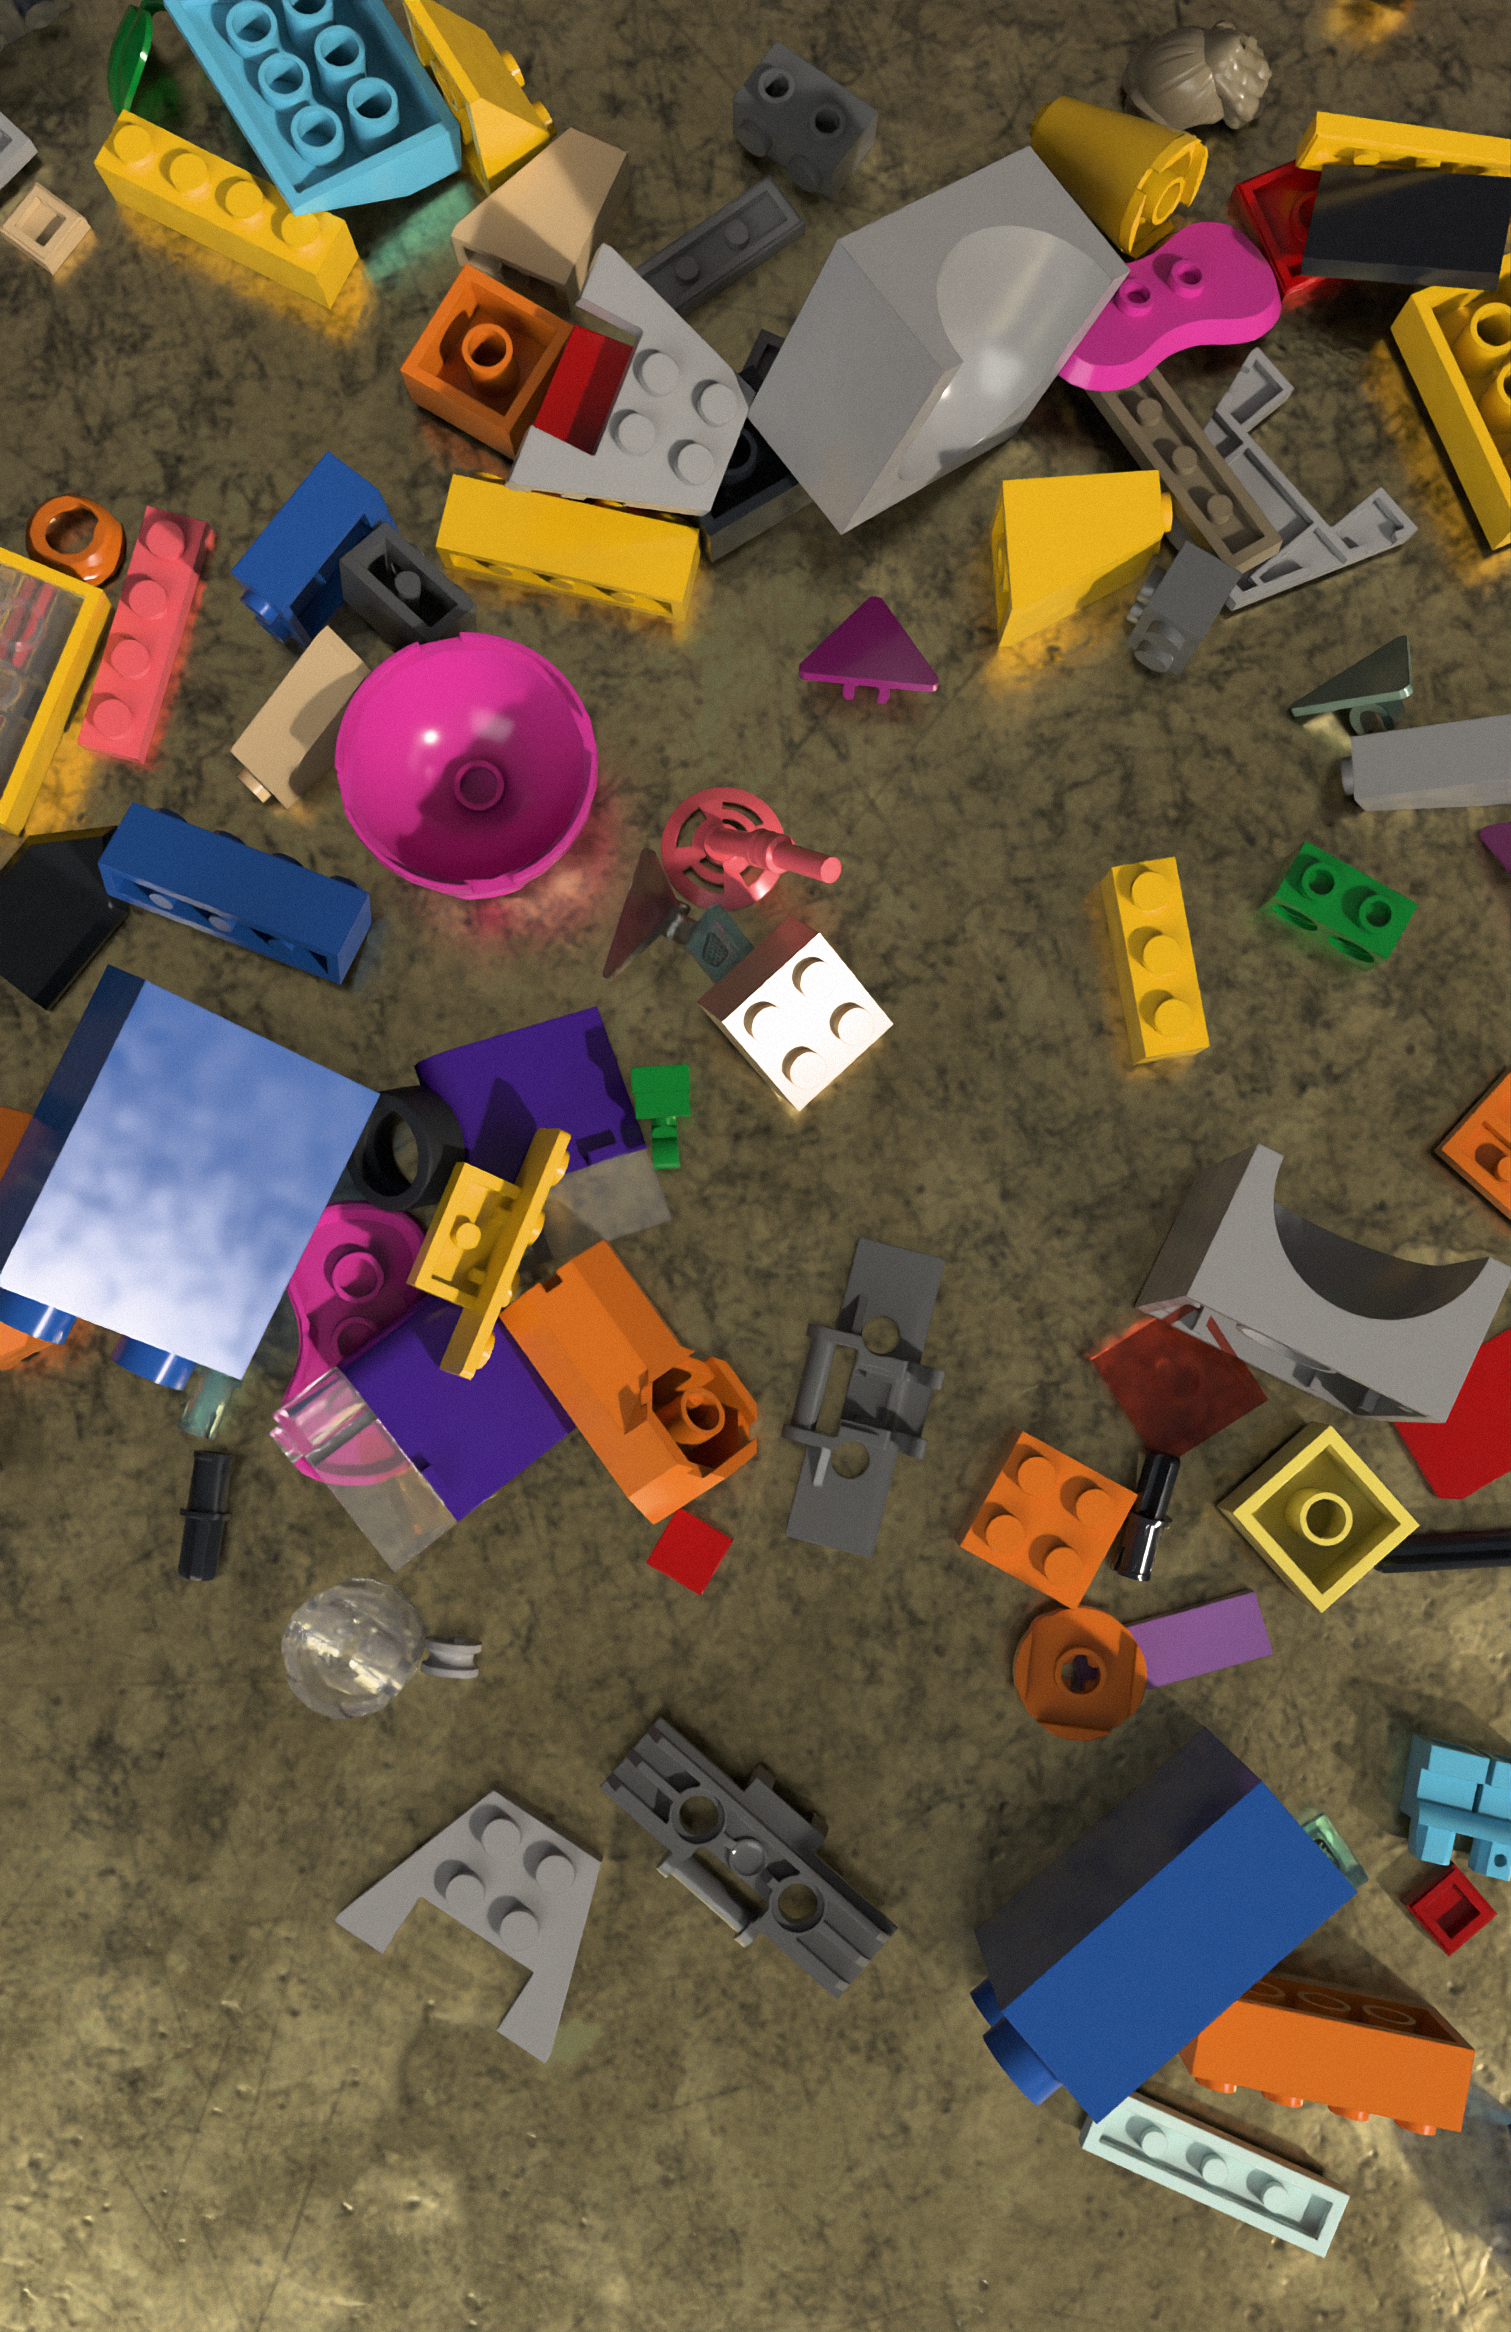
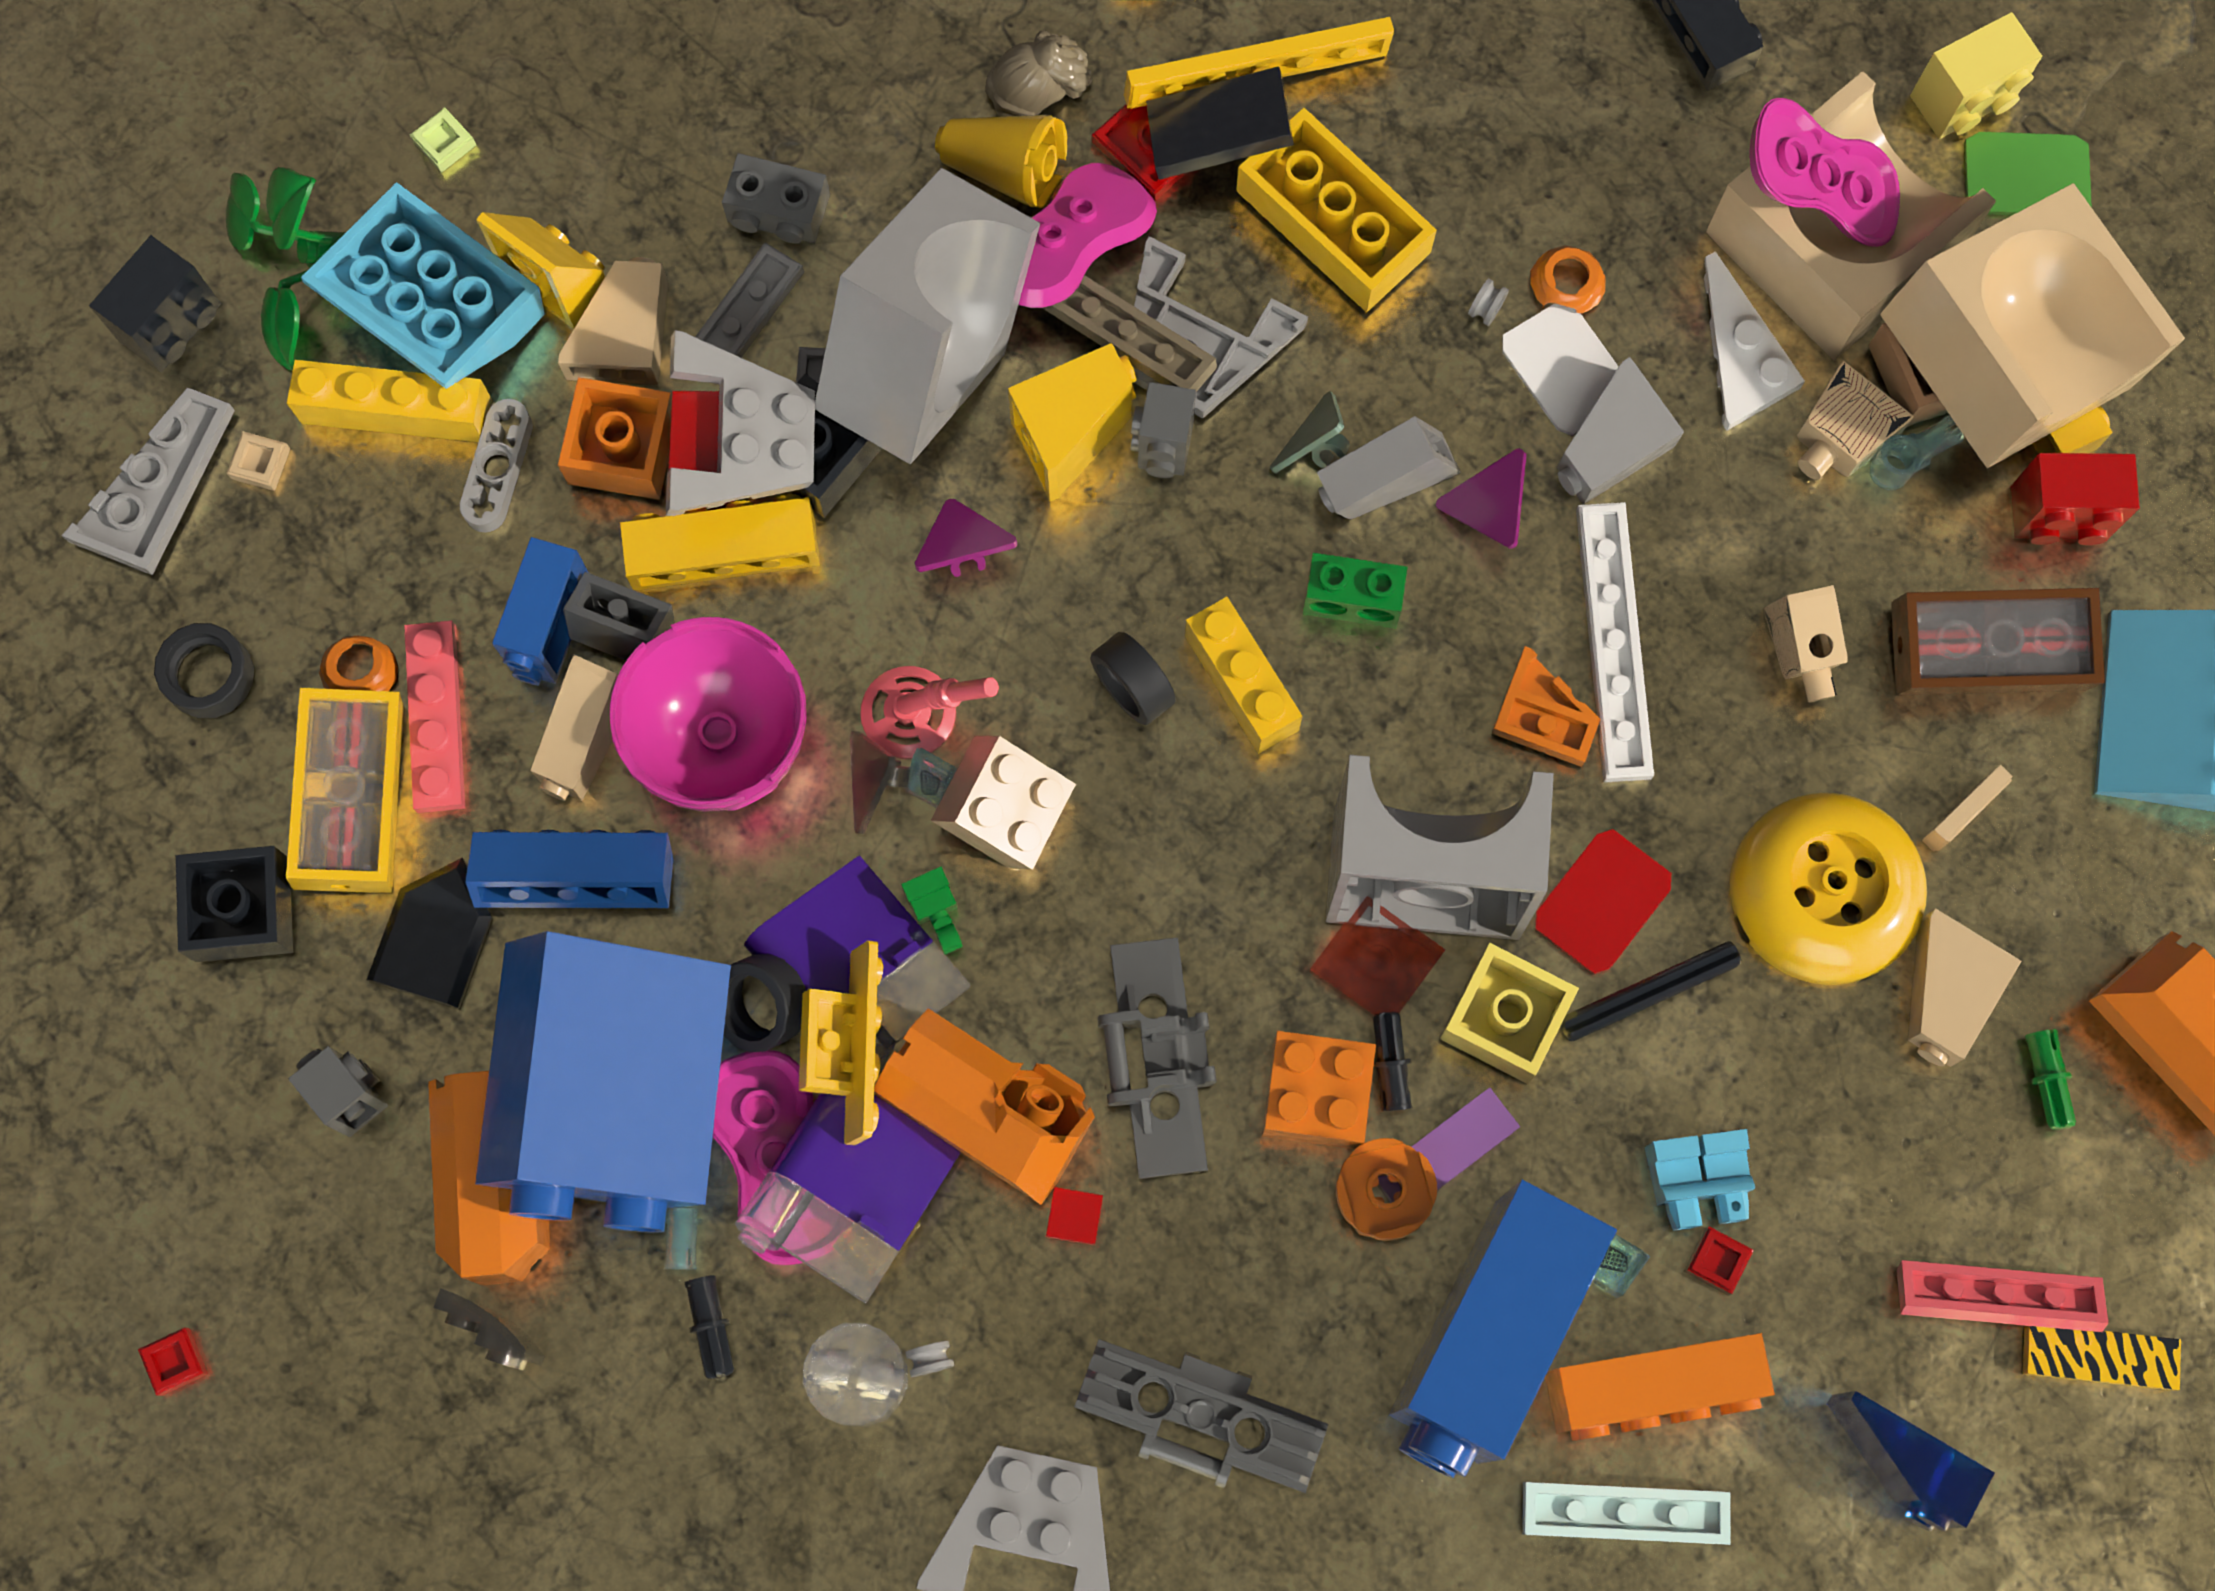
camera: 25 degrees left, 10 degrees down
none -> light grey beam [460,399,533,532]
none -> black tyre [1090,632,1176,725]

